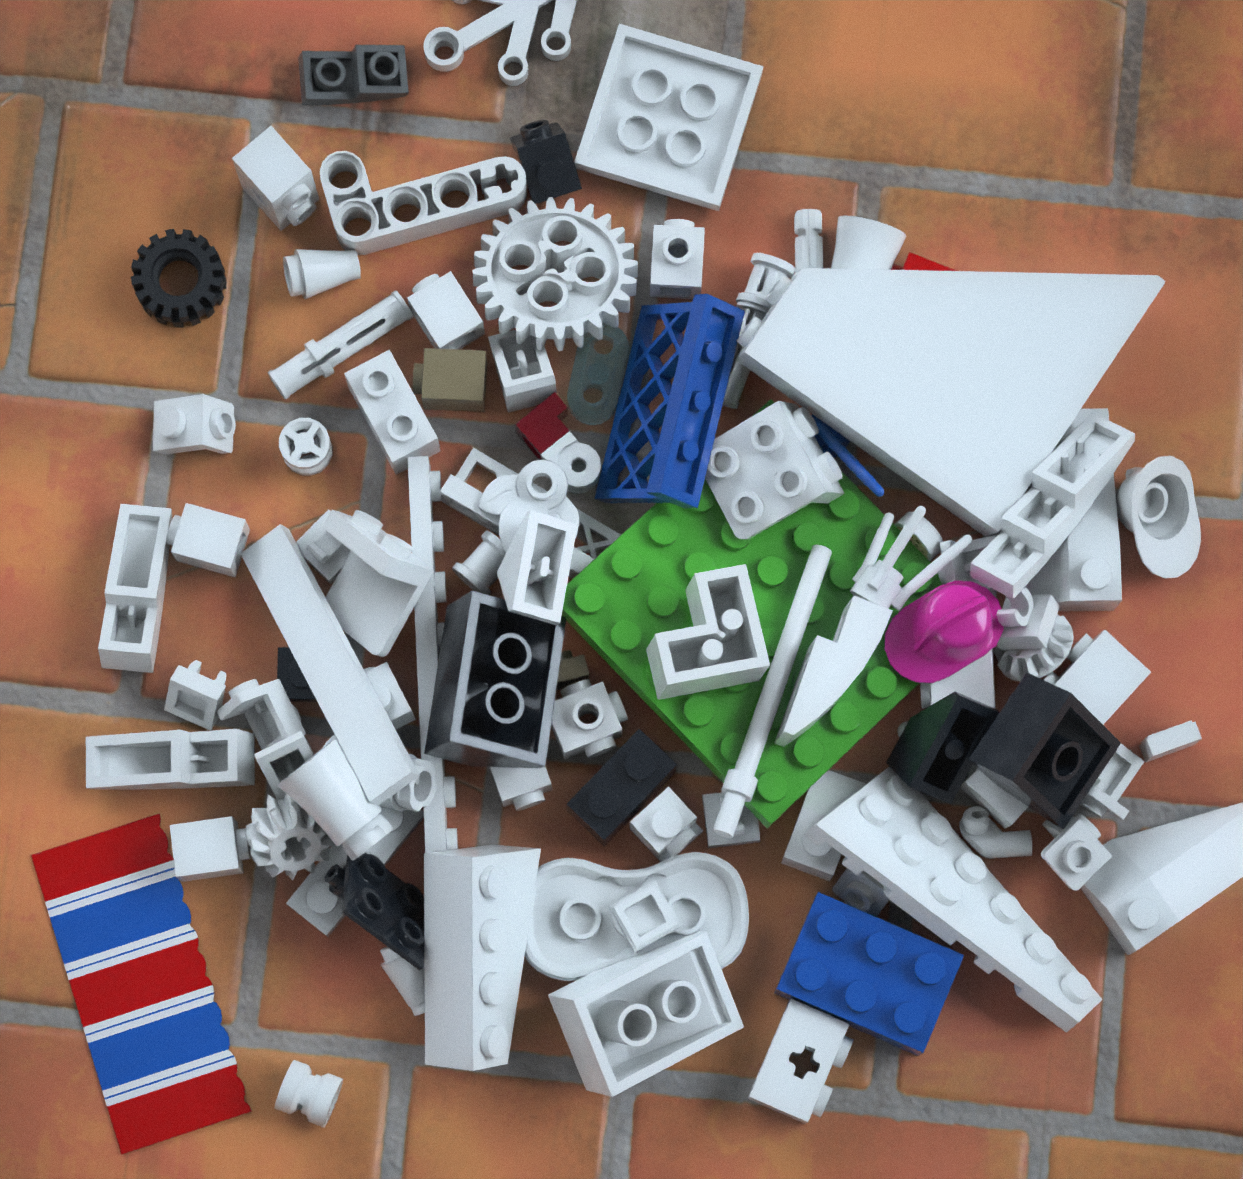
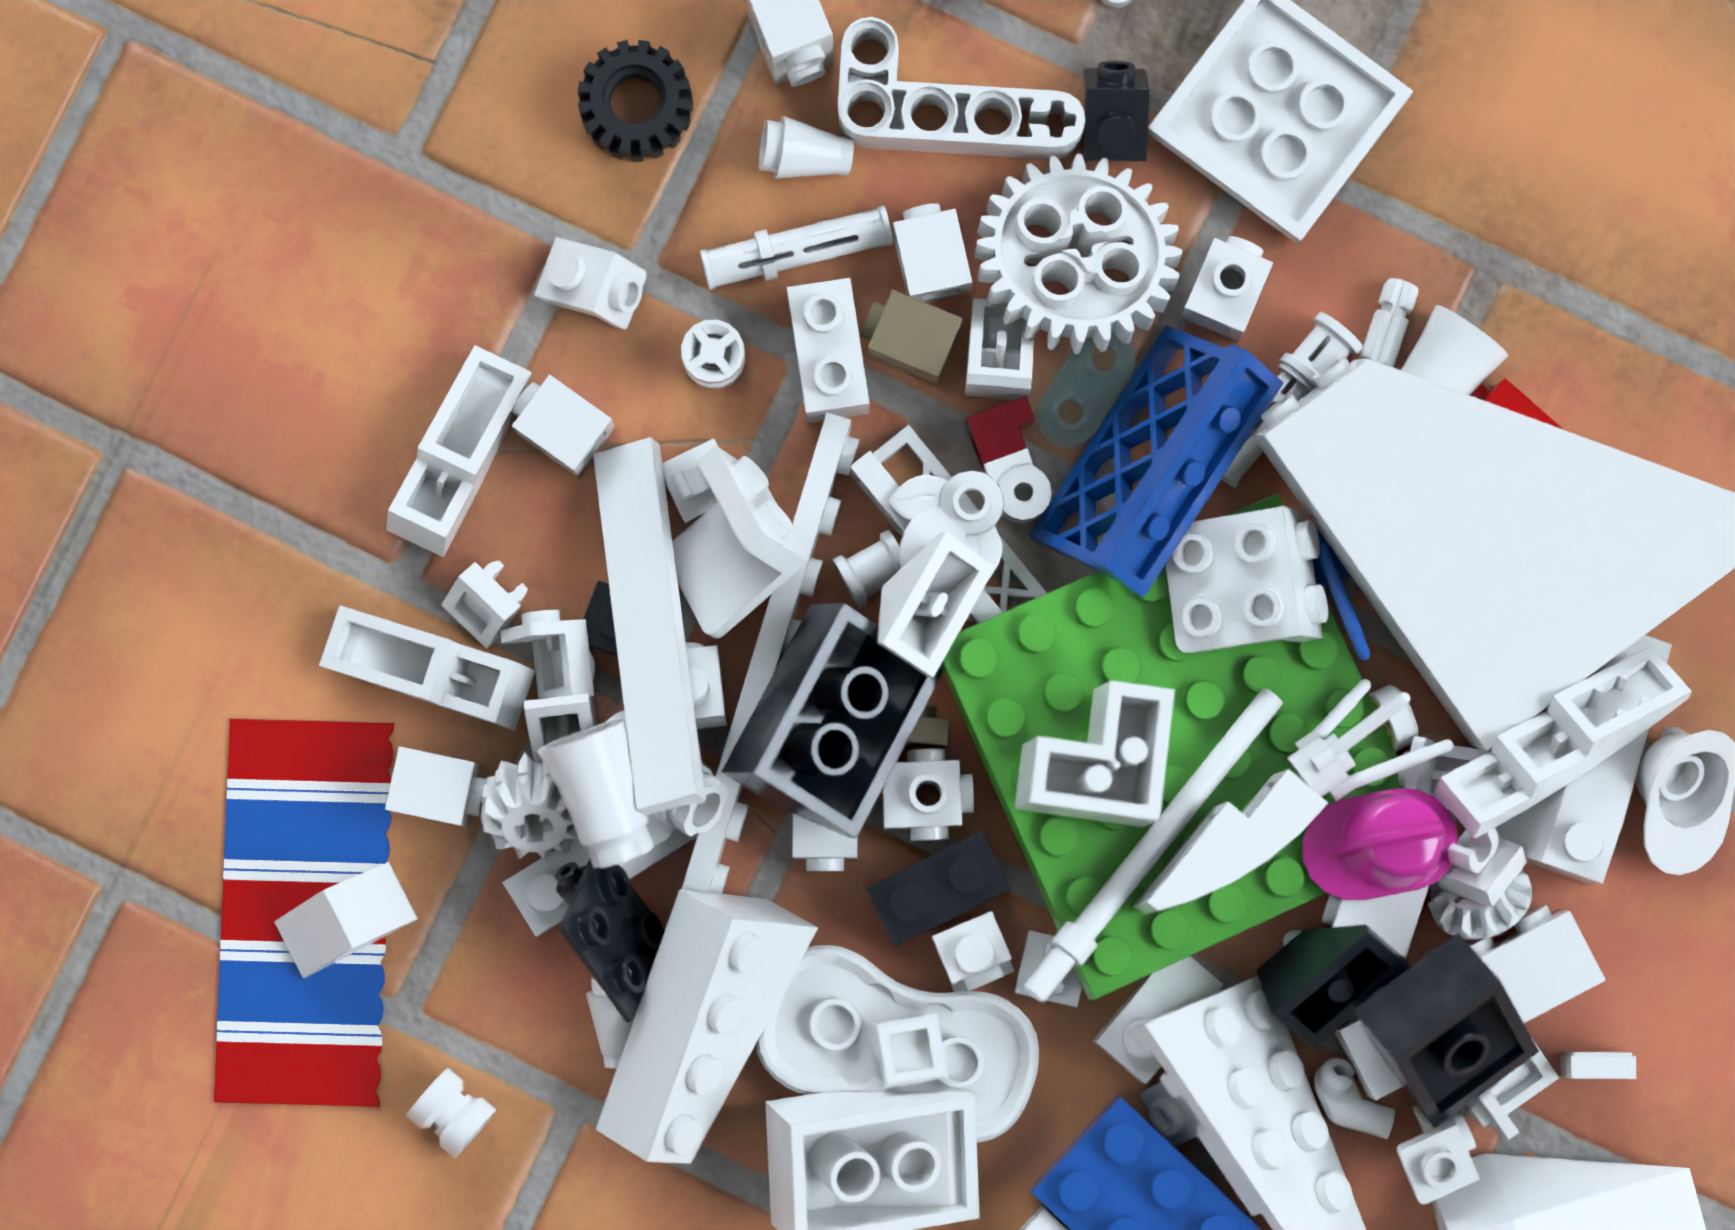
camera: 20 degrees right, 5 degrees up
none -> white slope [274,862,418,979]

